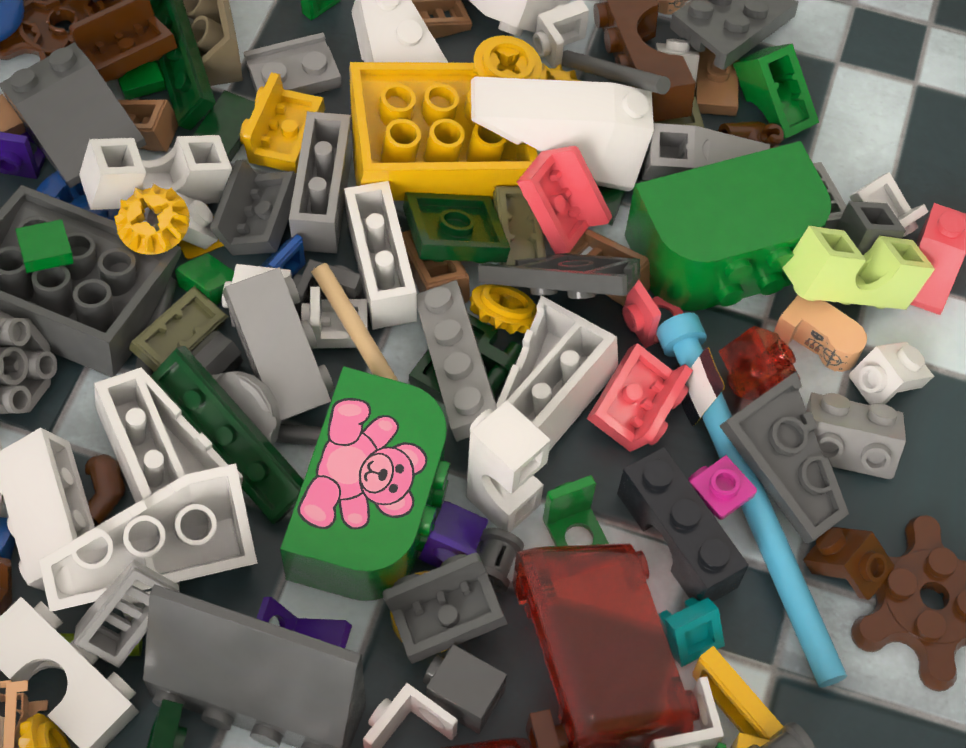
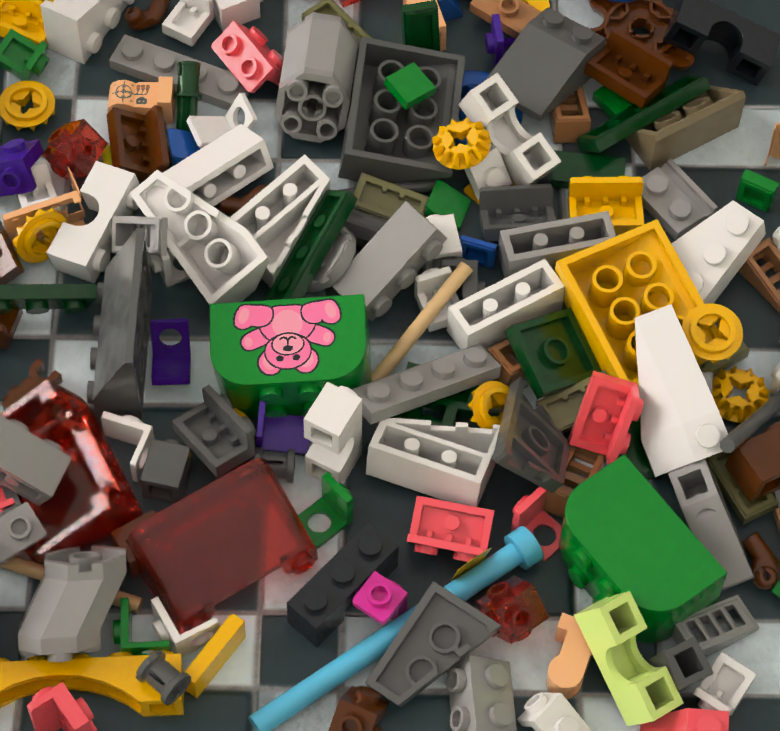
camera: 75 degrees right, 0 degrees up
teal tile [658,597,725,667] -> none

